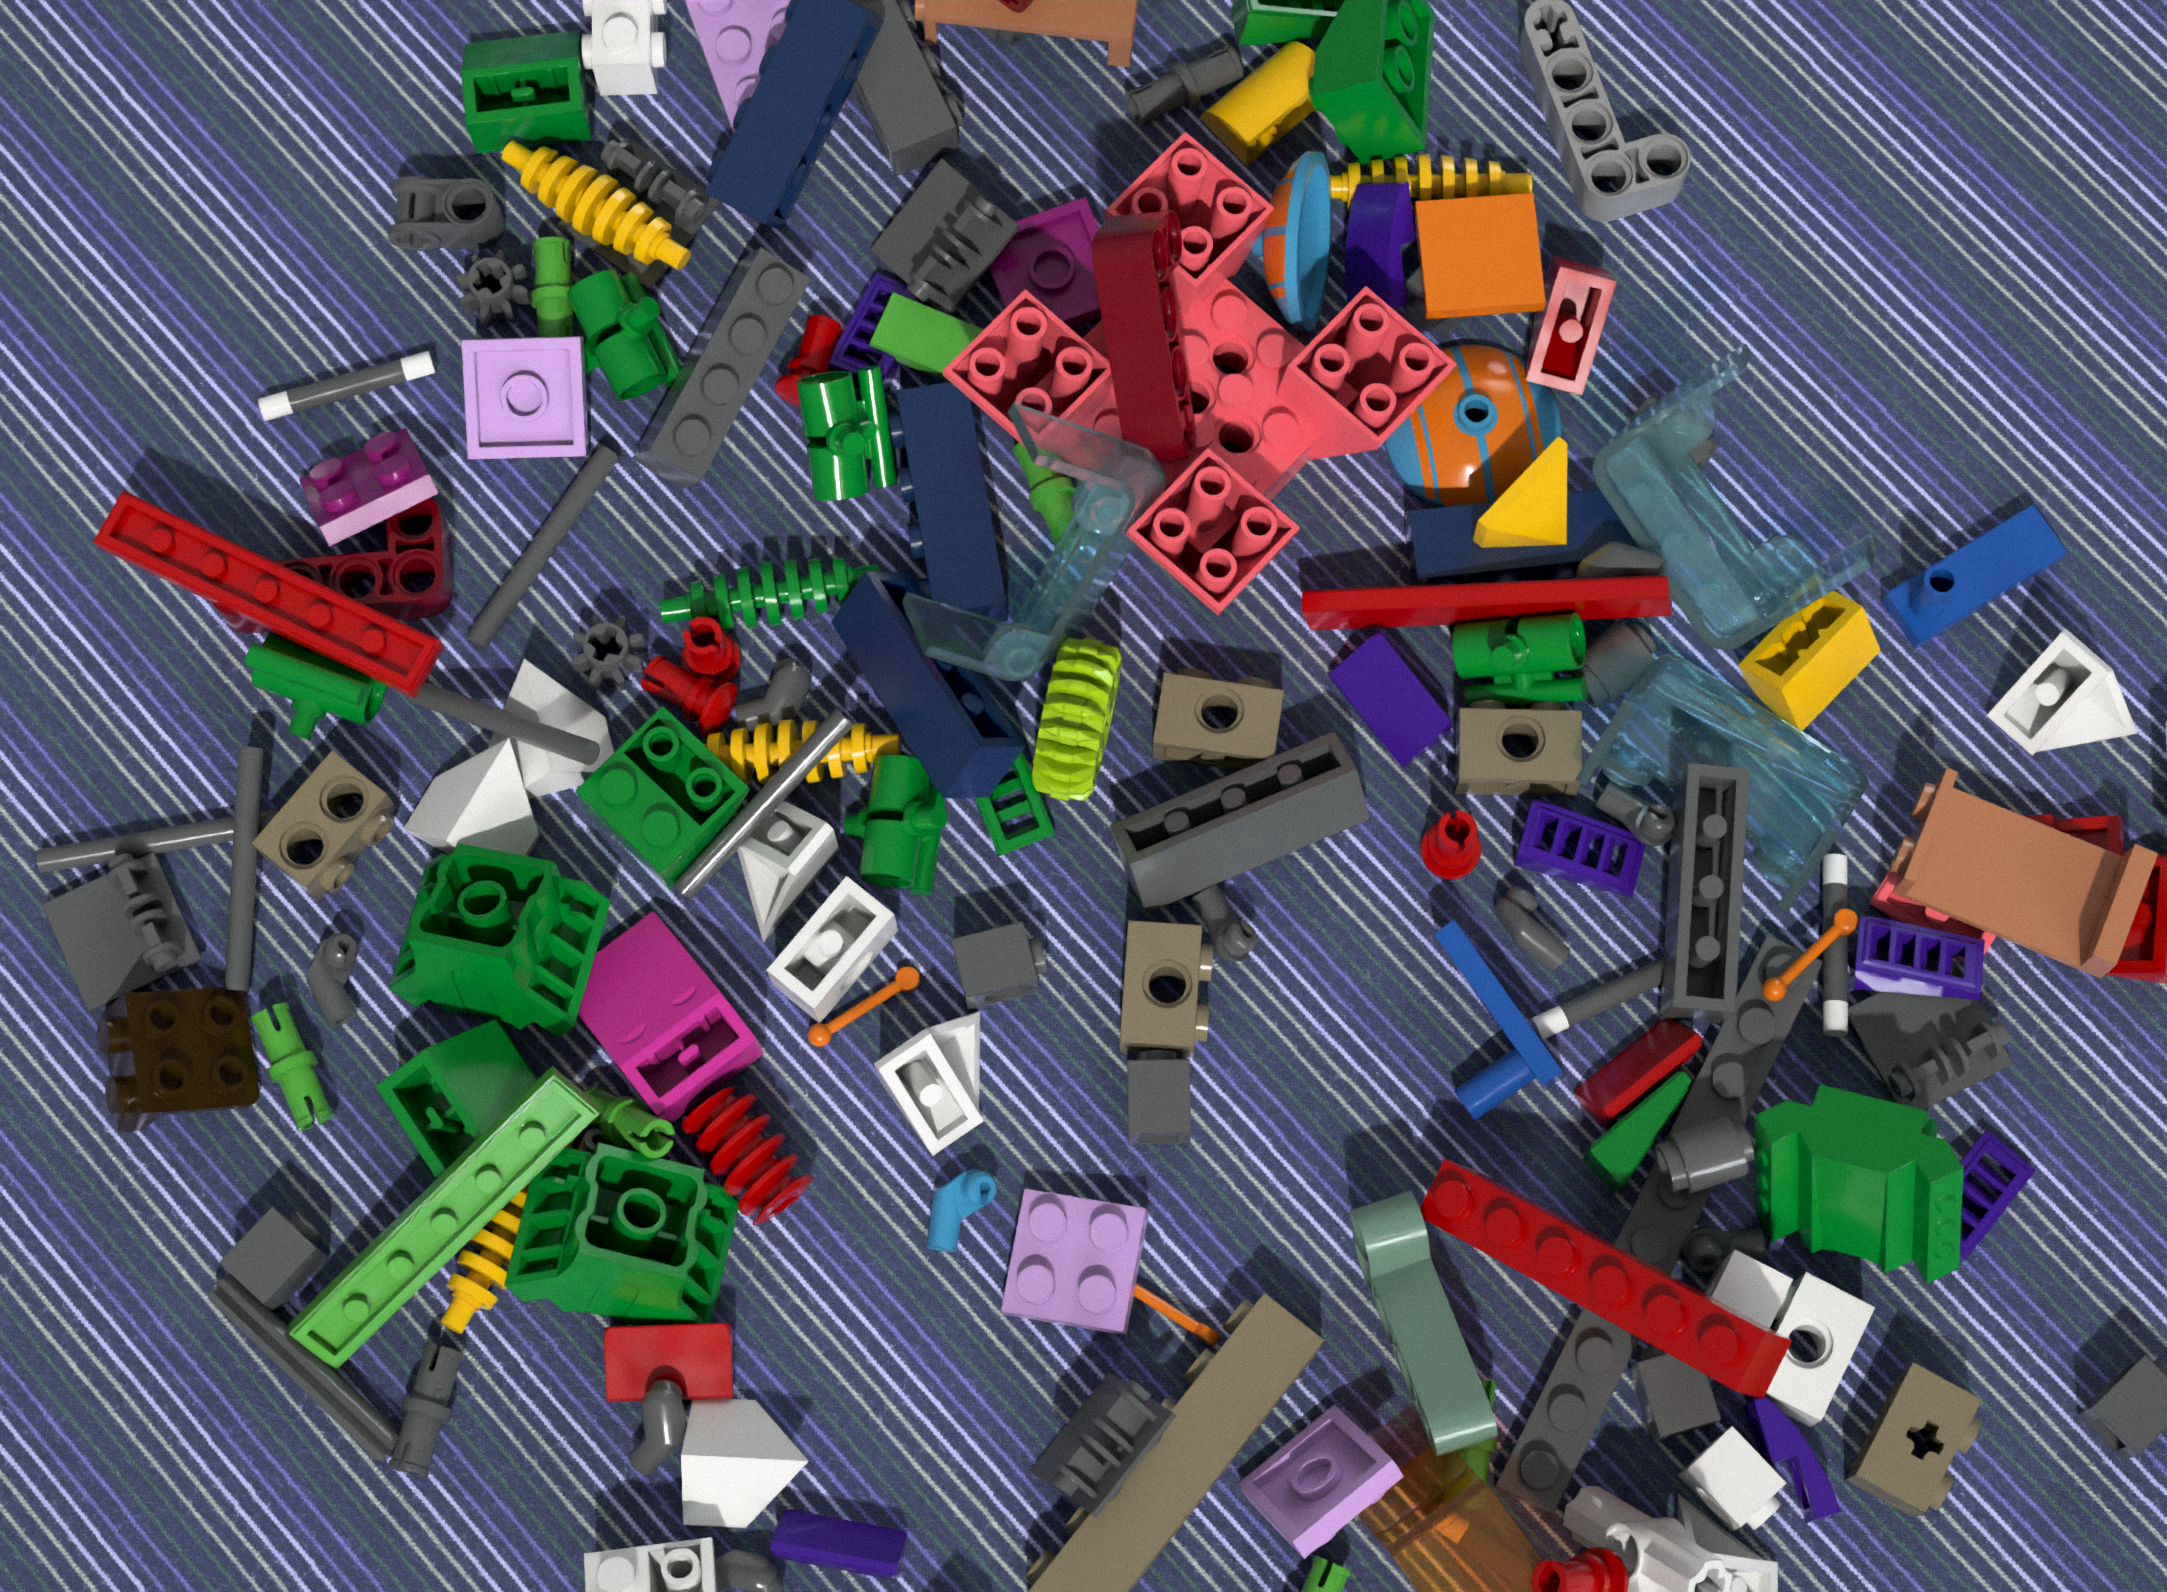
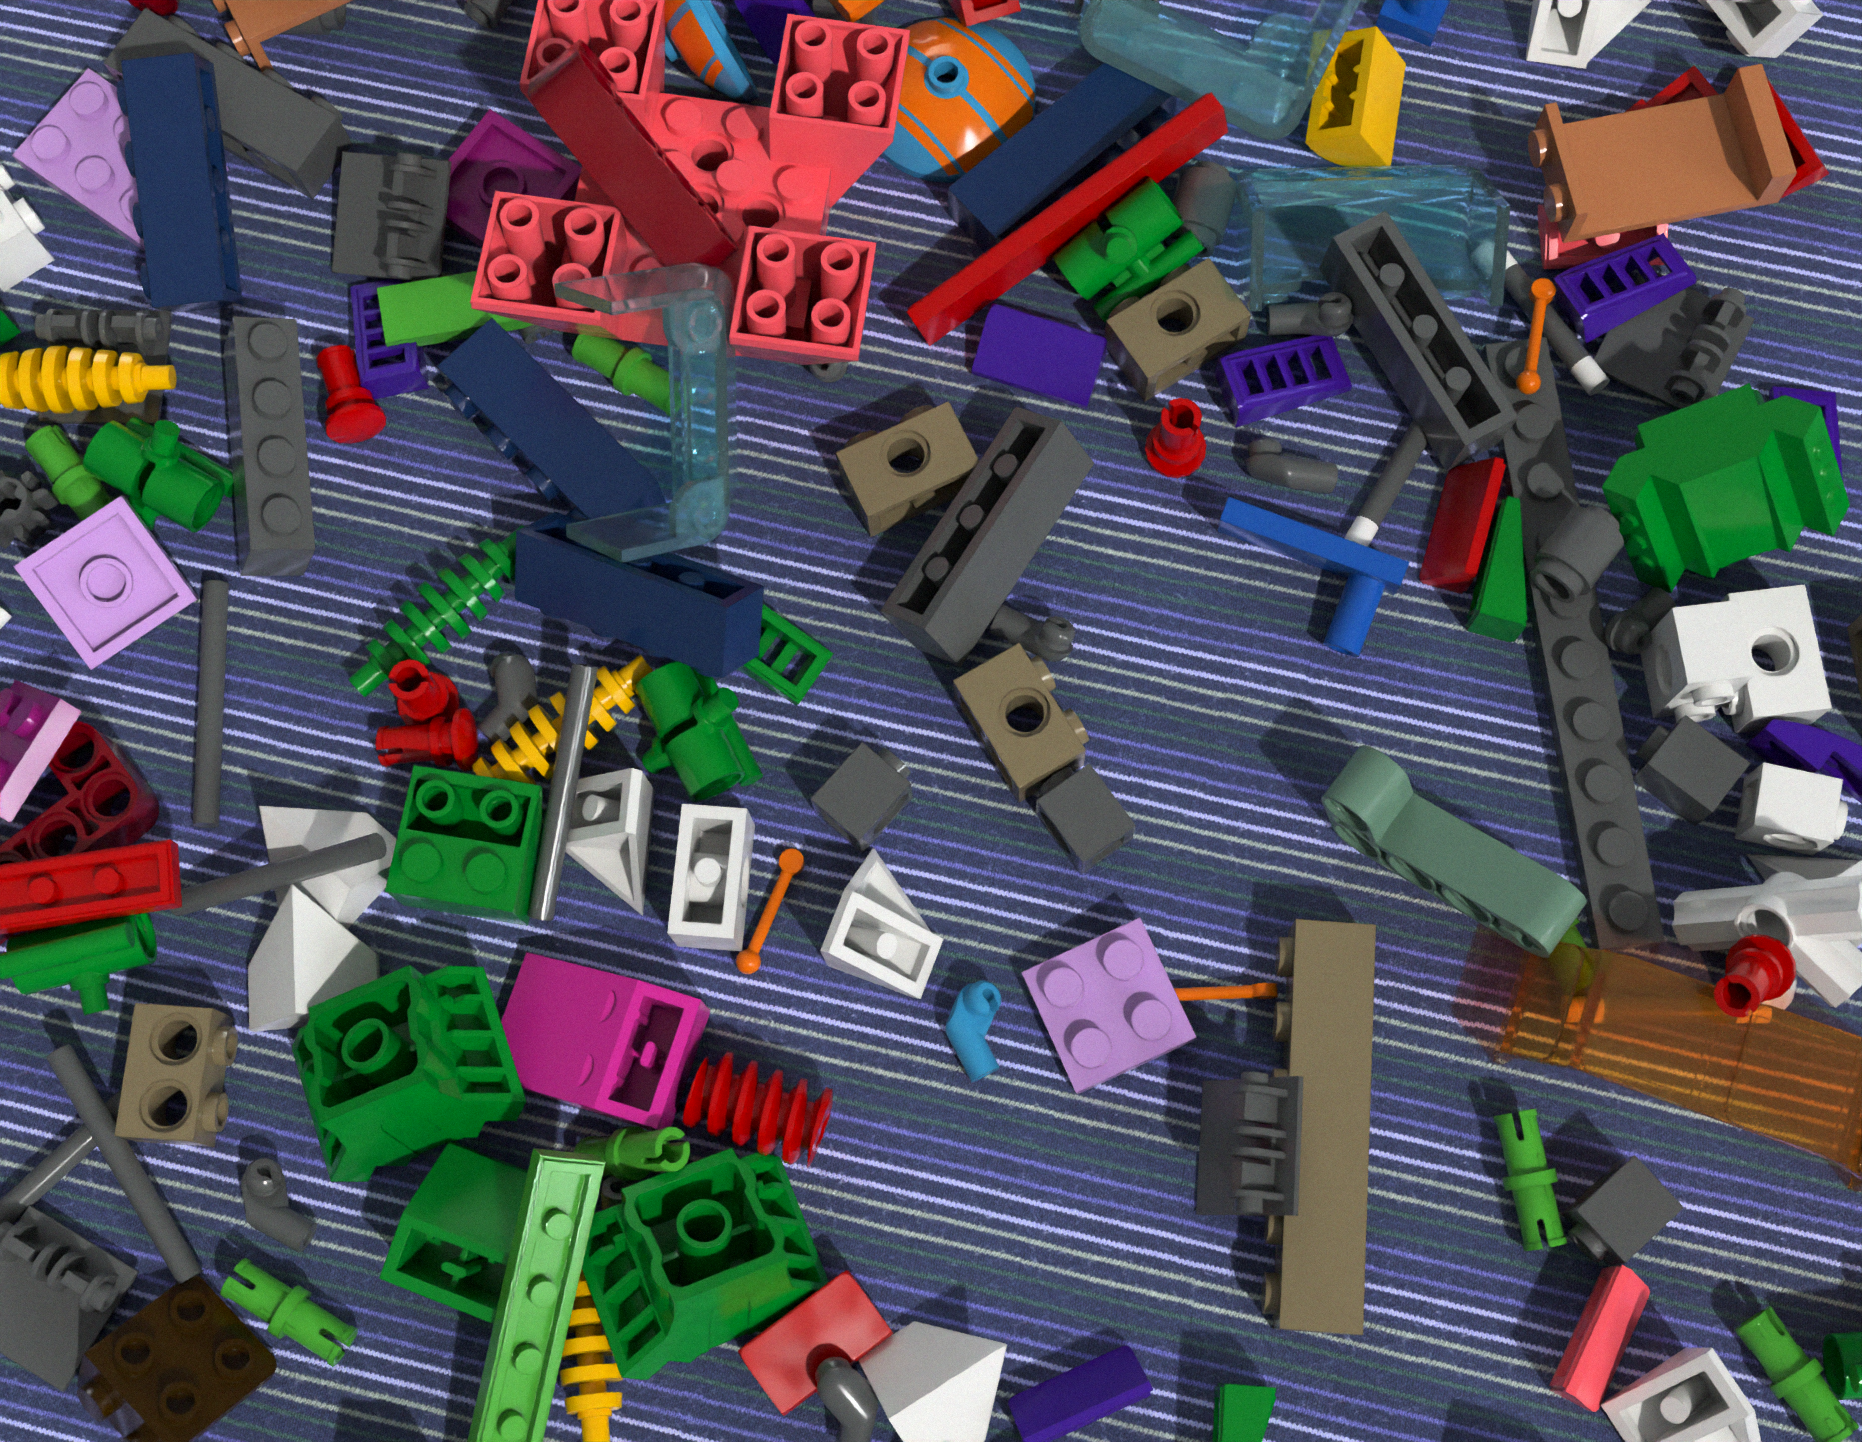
camera: 30 degrees left, 0 degrees up
dark grey gear [571,615,647,691] -> none
green pin [796,366,898,501] -> none
lime gear [1032,637,1122,801] -> none
lavender plate [1237,1404,1404,1559] -> none
red brick [1420,1159,1792,1399] -> none
yellow slope [1473,436,1568,548] -> none
dark grey arm [1575,541,1665,579] -> none

